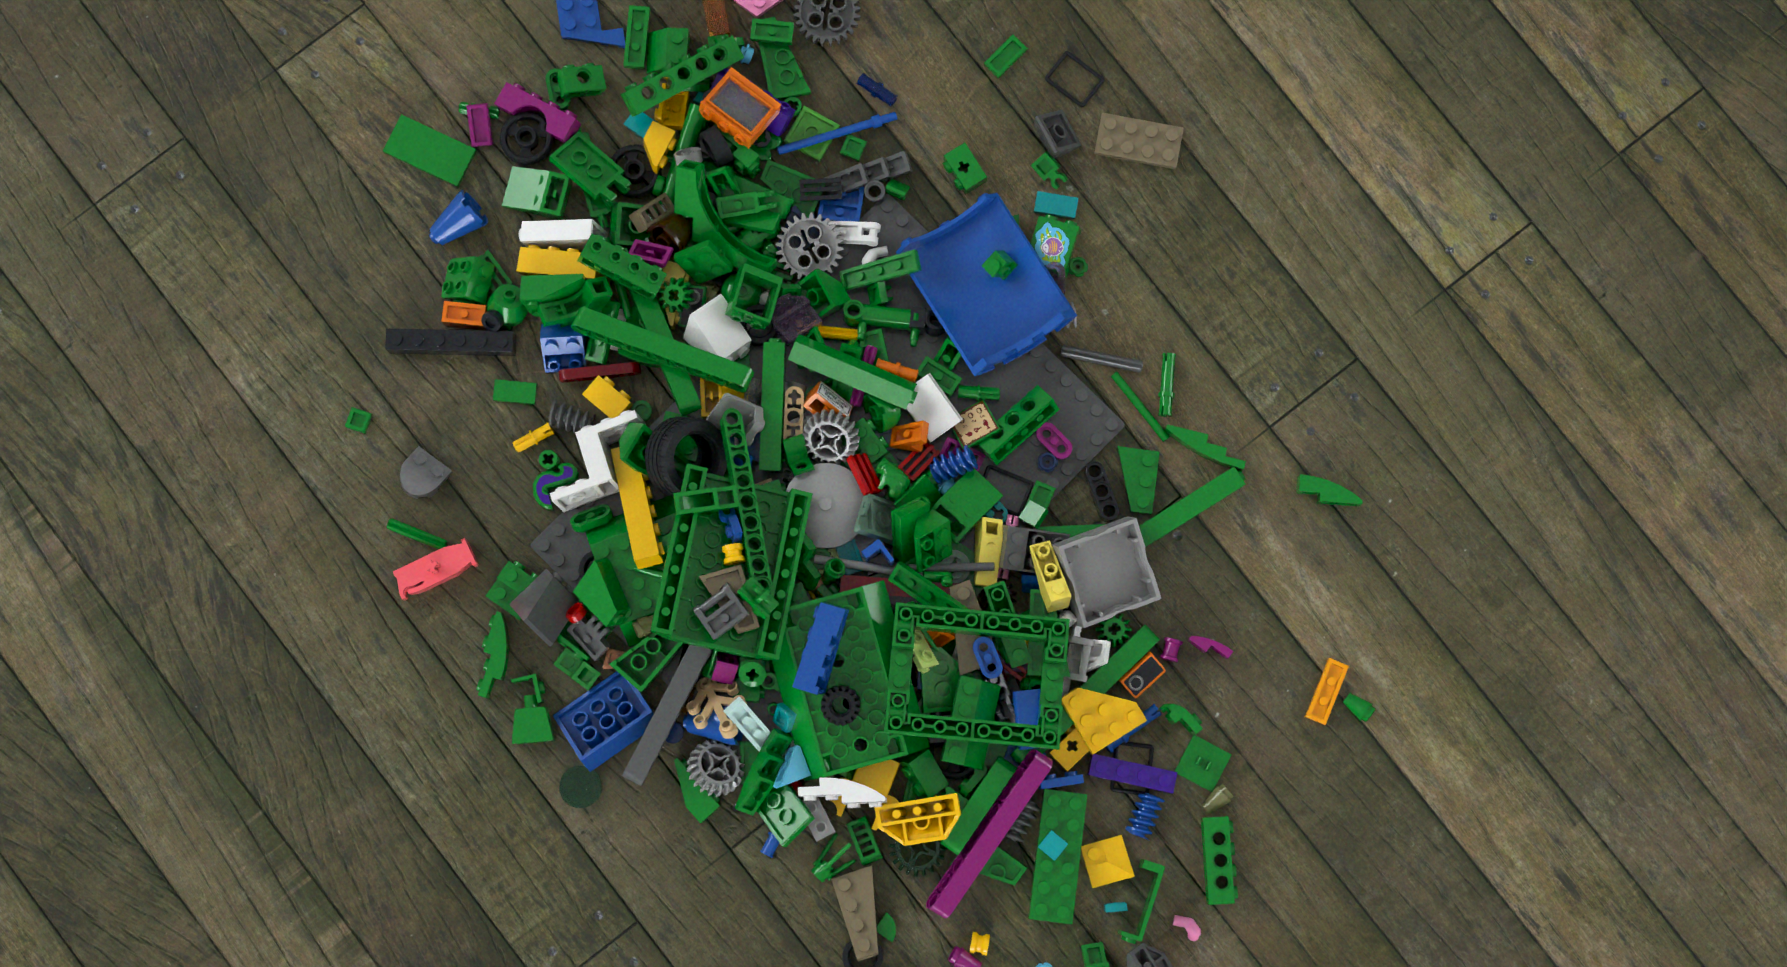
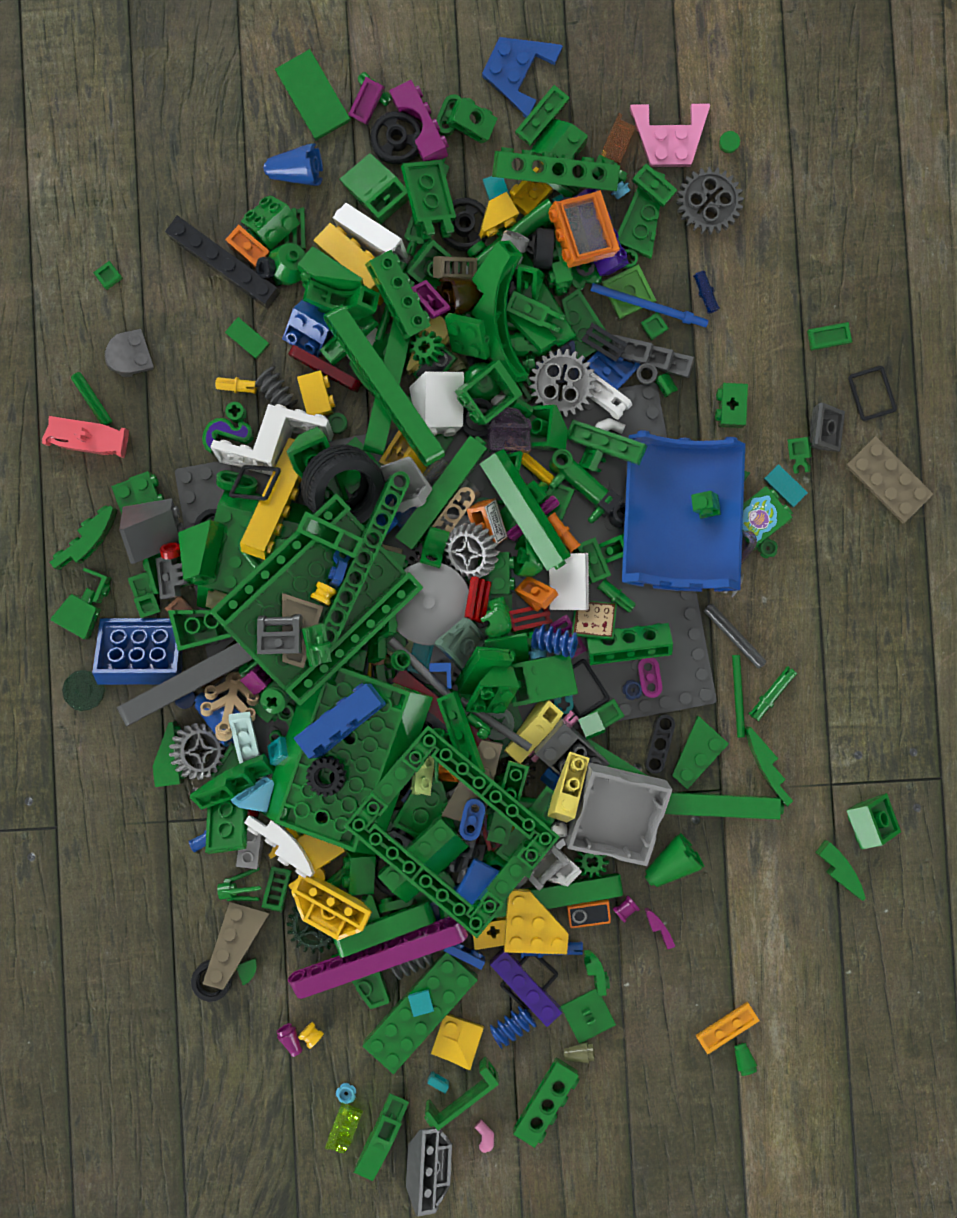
camera: 30 degrees right, 5 degrees up
none -> black piece [229,465,281,501]
none -> green cone [645,833,704,887]
none -> green slope [846,793,901,849]

